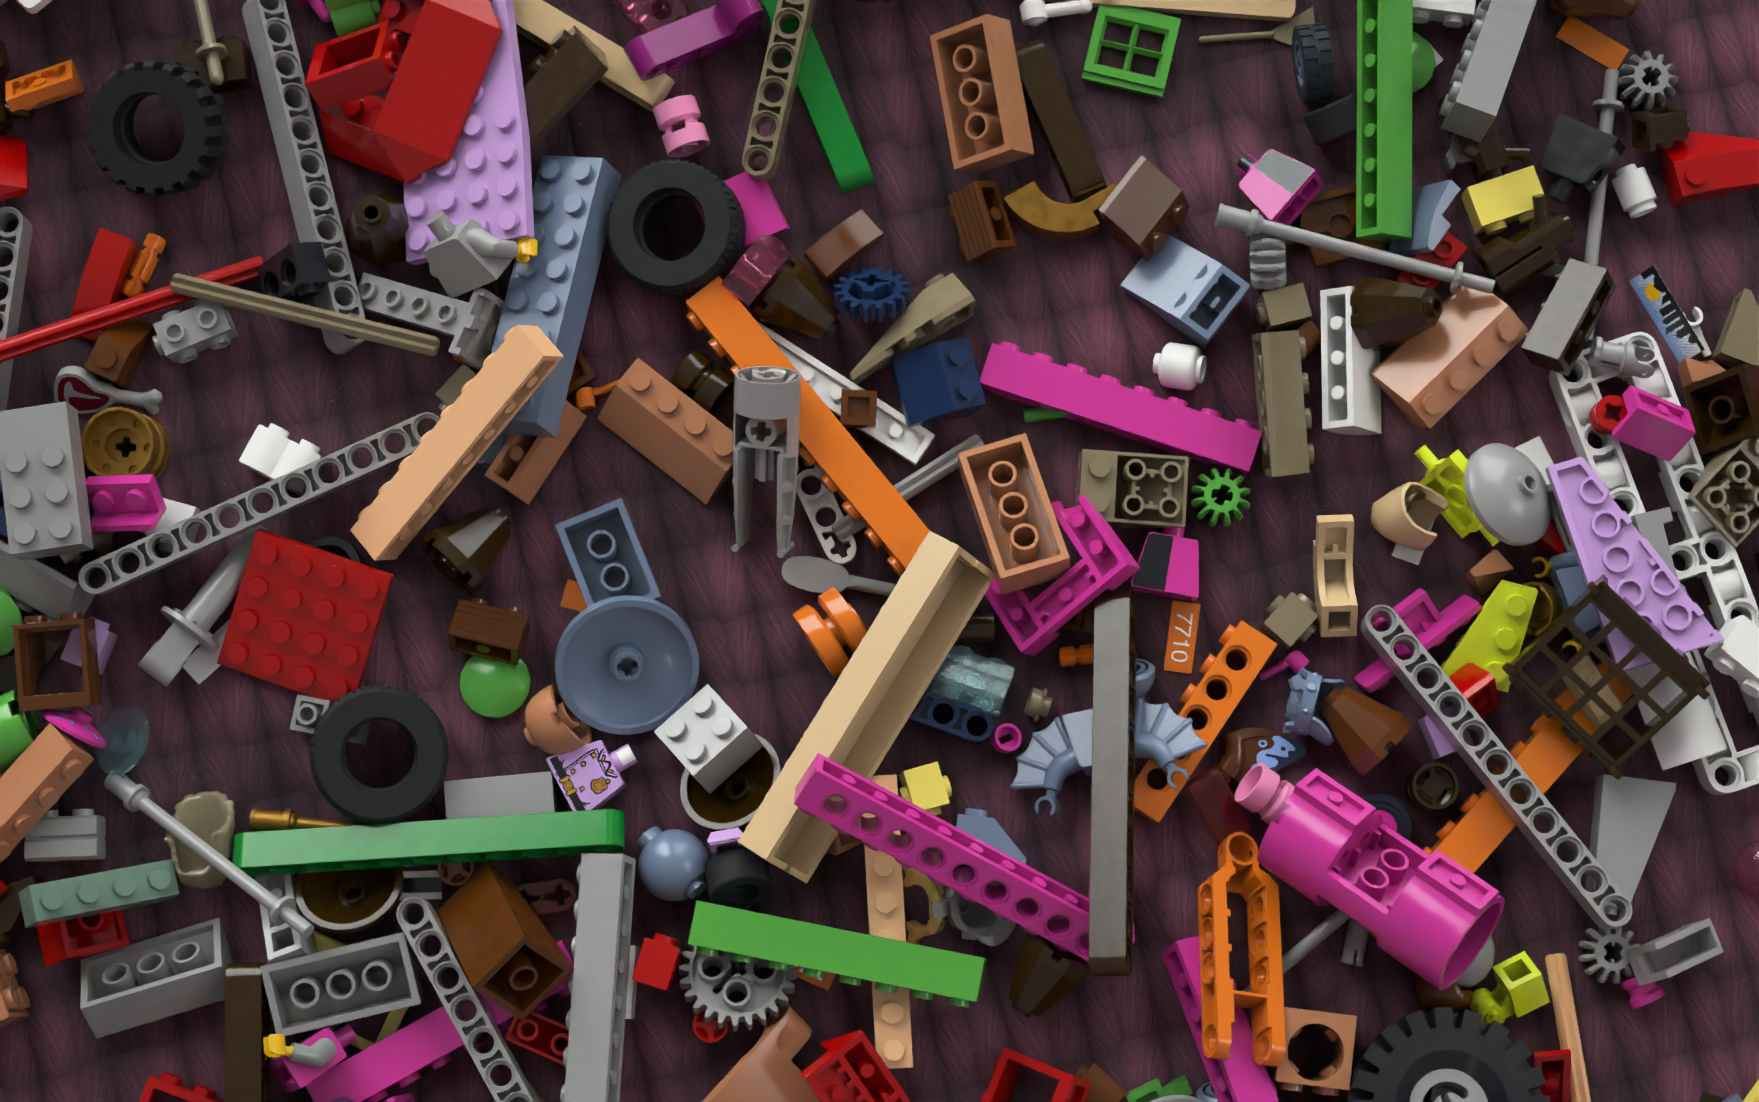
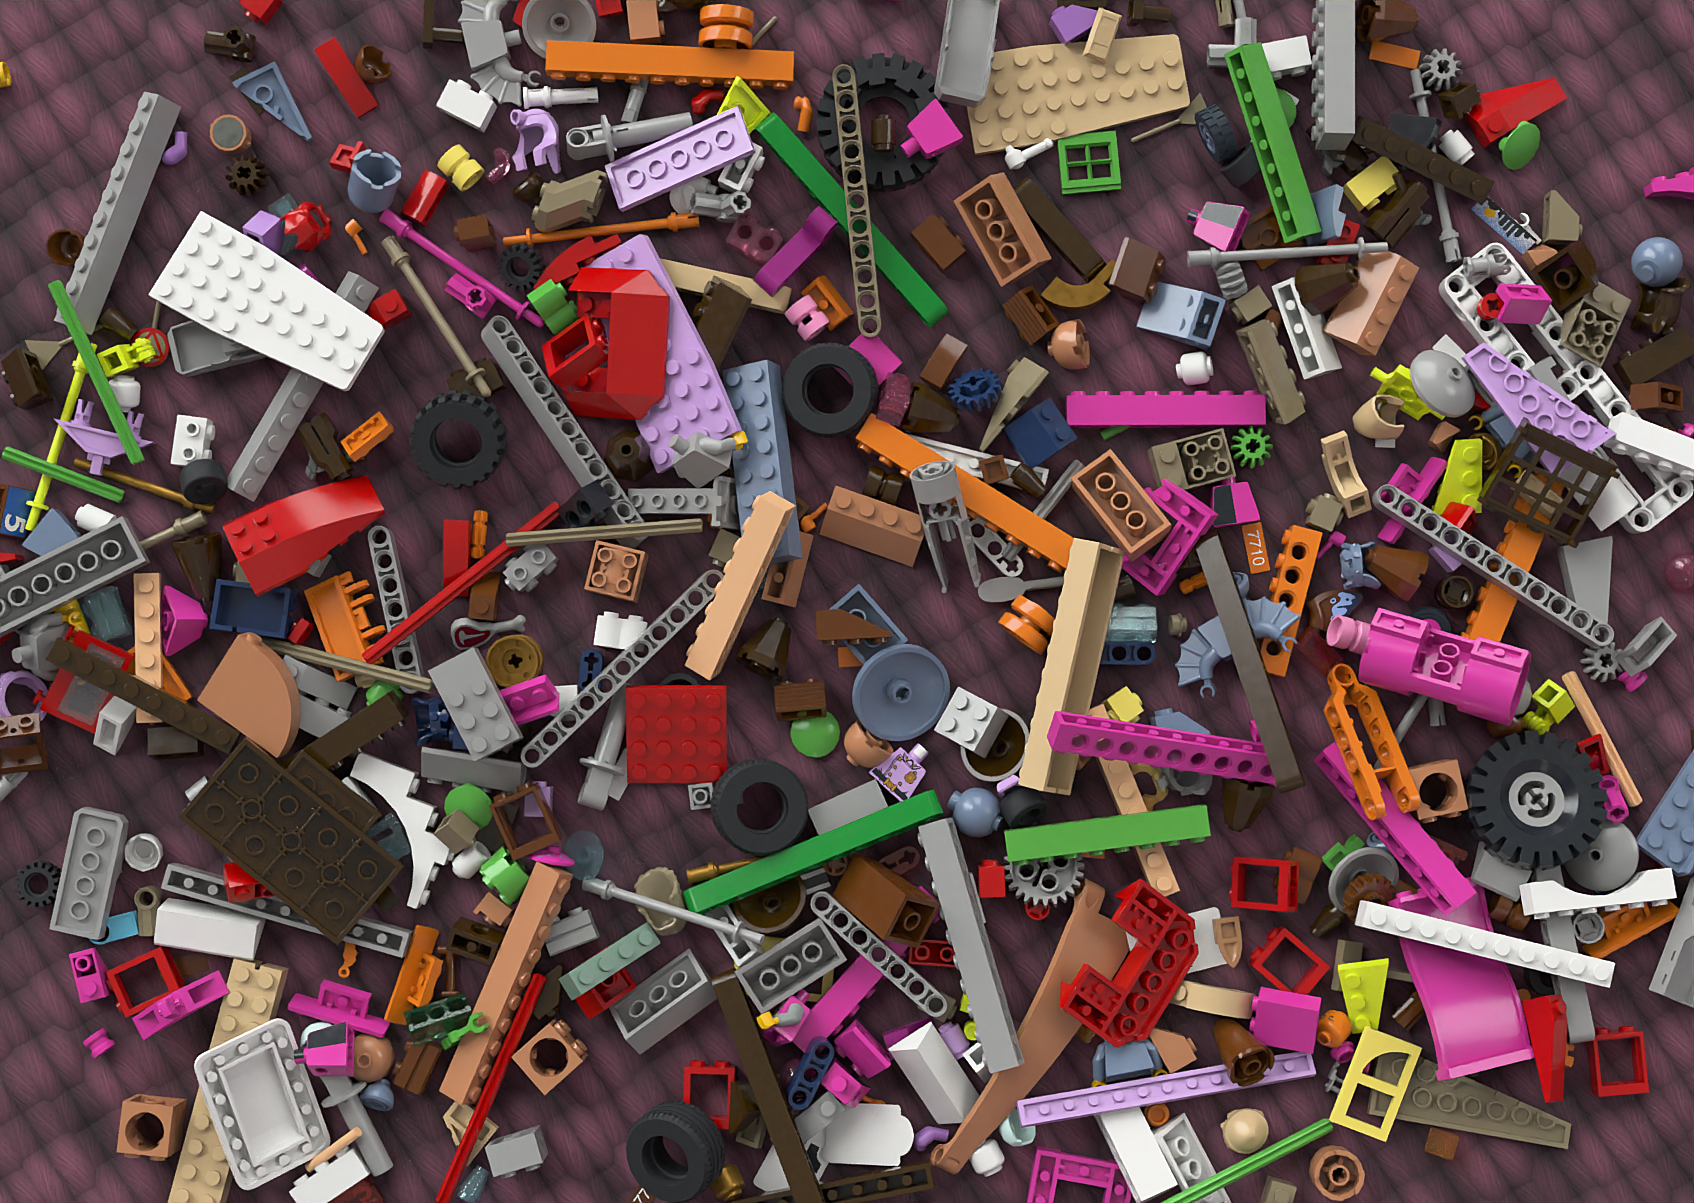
camera: 20 degrees left, 5 degrees up
dark pink hinge [990,723,1022,753] -> none
brick [1521,258,1617,376] -> none
none -> dark blue beam [578,649,604,691]
none -> nougat brick [584,540,649,603]
none -> orange slope [801,275,854,331]
none -> reddish brown slope [815,609,893,646]
none -> reddish brown brick [911,213,966,274]
none -> dark brown cone [1009,462,1047,498]
none -> nougat cylinder [1047,319,1090,370]
none -> dark brown arch [1351,115,1495,204]
none -> bright green dish [1499,121,1540,170]

